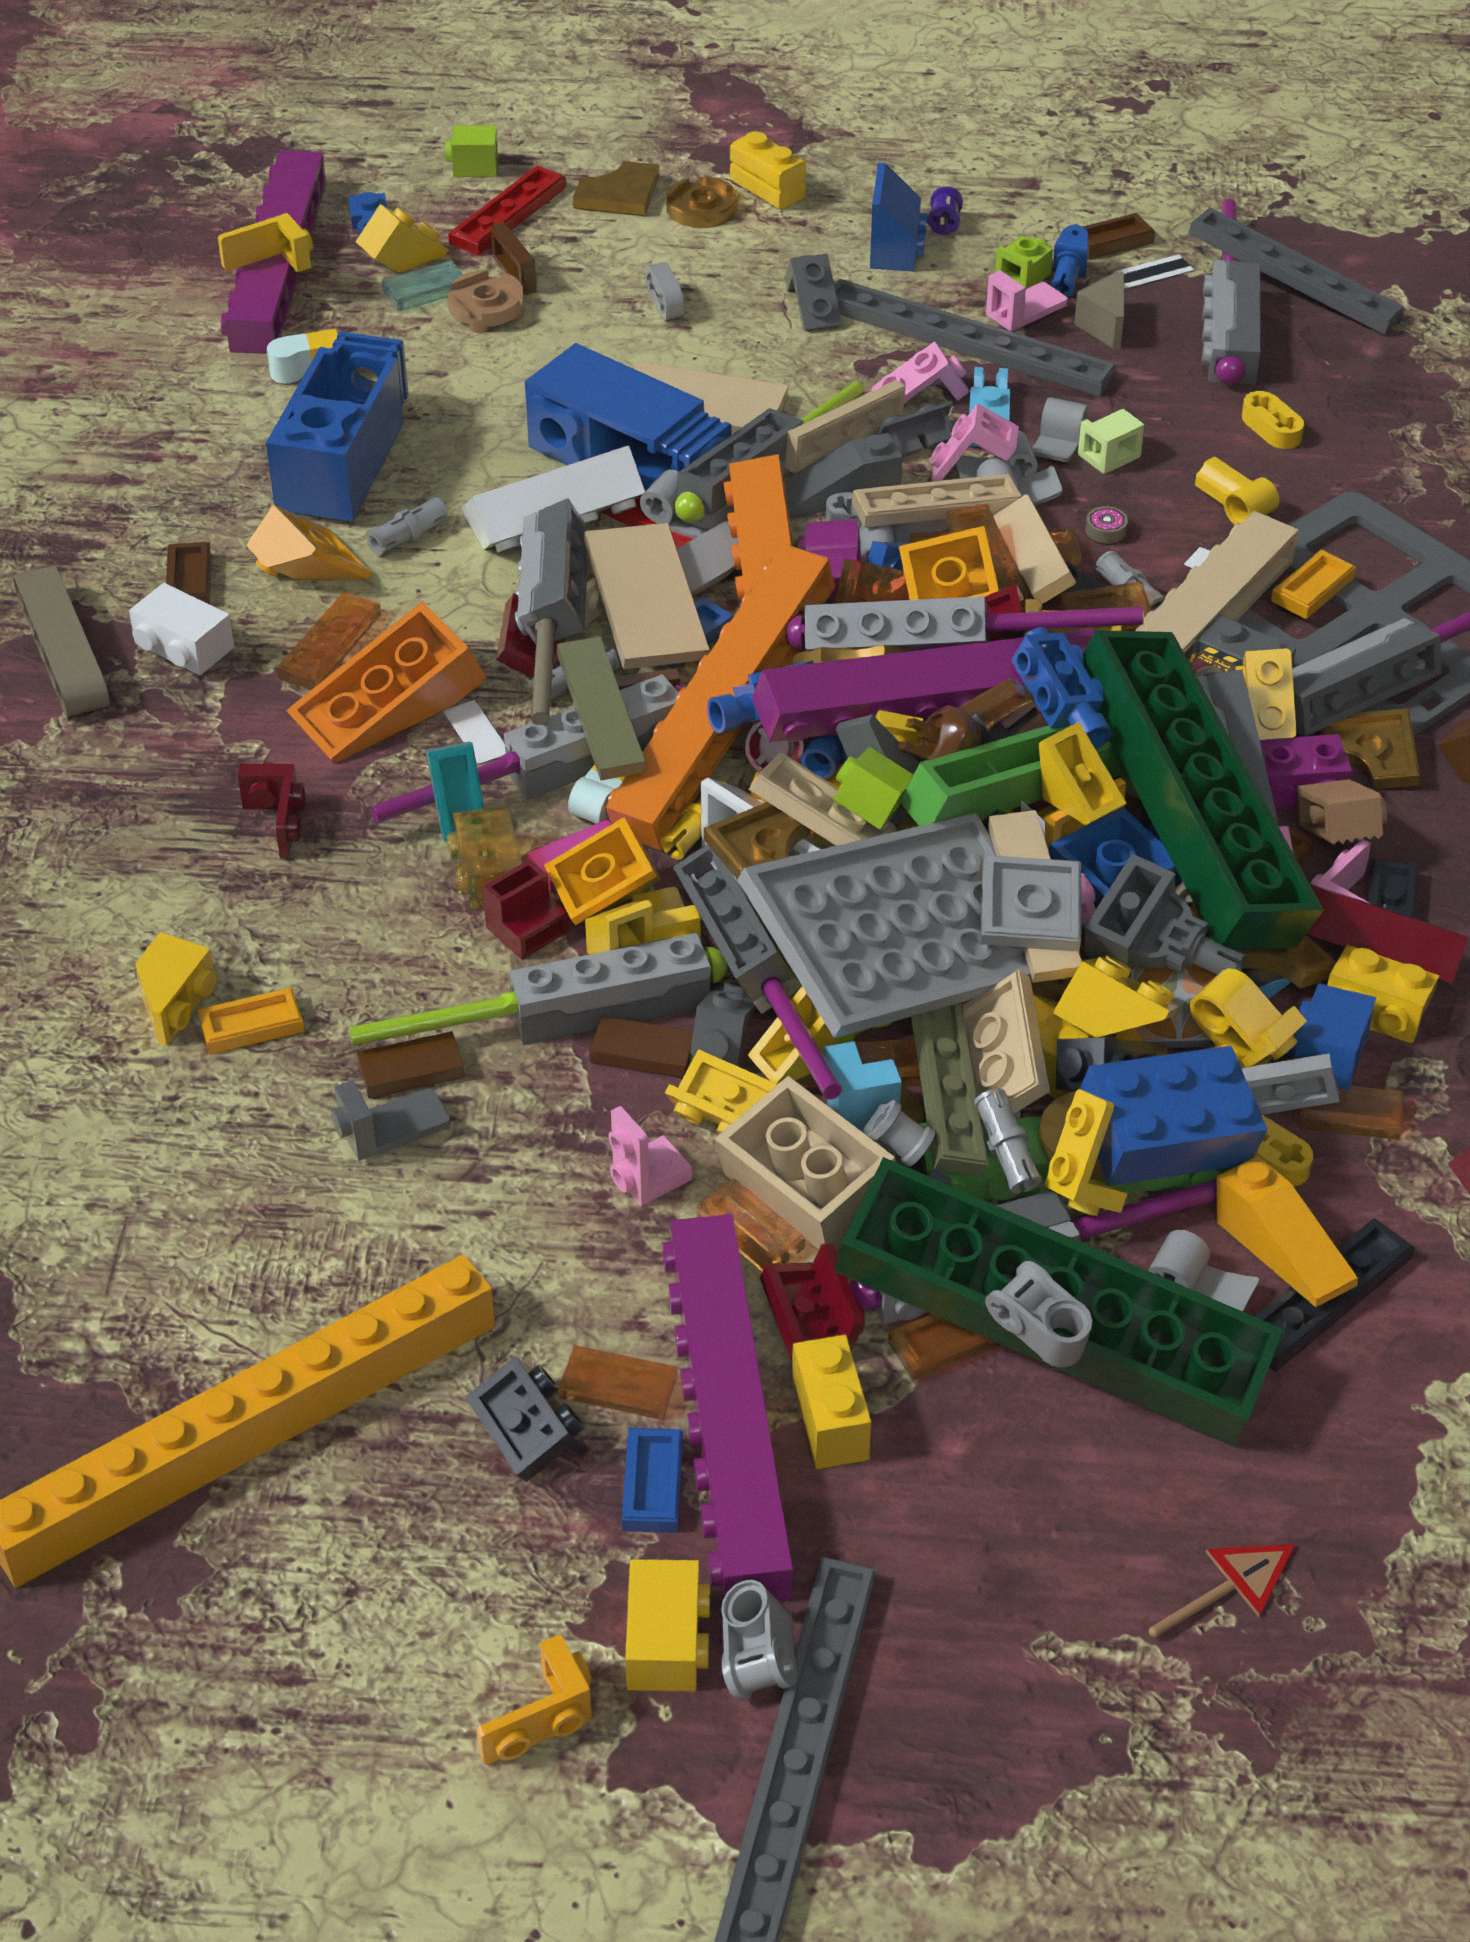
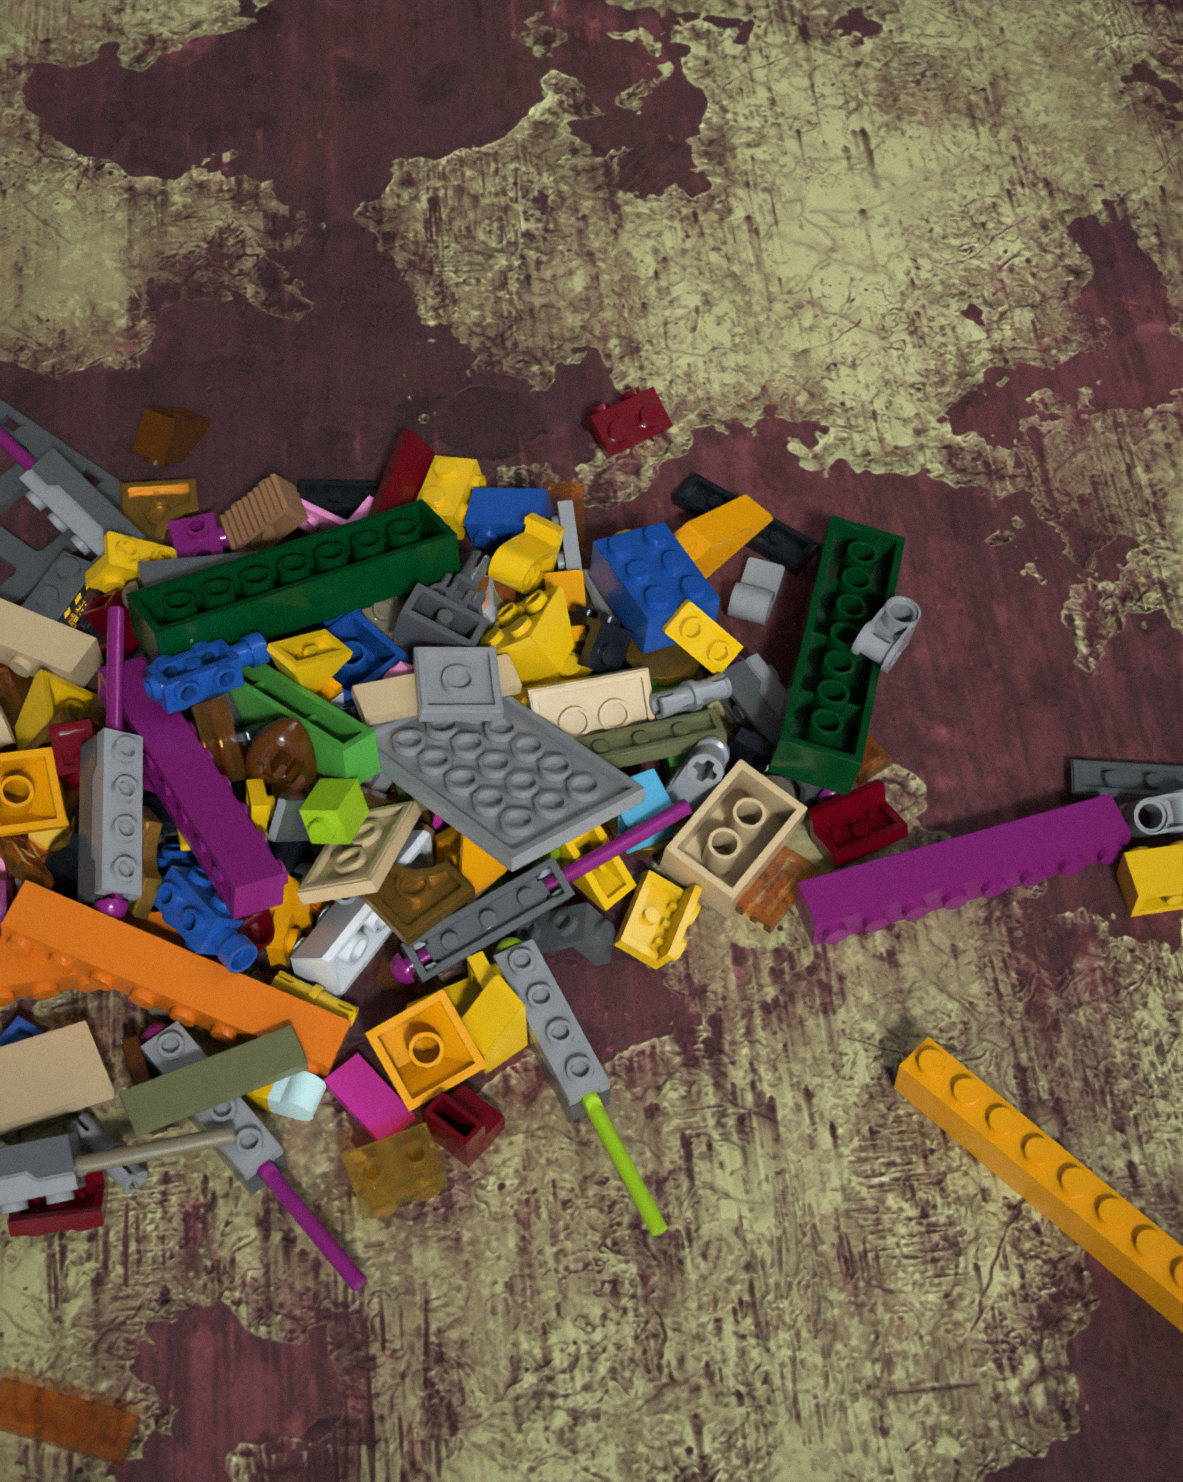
camera: 100 degrees left, 10 degrees up
yellow slope [135,932,217,1046] -> none
light orange tile [197,987,305,1055] -> none
dark red bracket [238,763,305,858] -> none
orange slope [286,601,487,764] -> none
dark grey bracket [331,1080,450,1161] -> none
reddish brown tile [357,1031,465,1099] -> none
teal tile [425,741,489,842] -> none
white sticker [443,700,506,764] -> none
bracket [466,1356,589,1482] -> none
clear orange tile [559,1345,678,1420] -> none
reddish brown tile [589,1015,693,1078] -> none
bright pink bracket [608,1106,692,1207] -> none
blue tile [622,1428,683,1533] -> none
yellow brick [792,1334,871,1470] -> none
piece [1149,1544,1295,1638] -> none

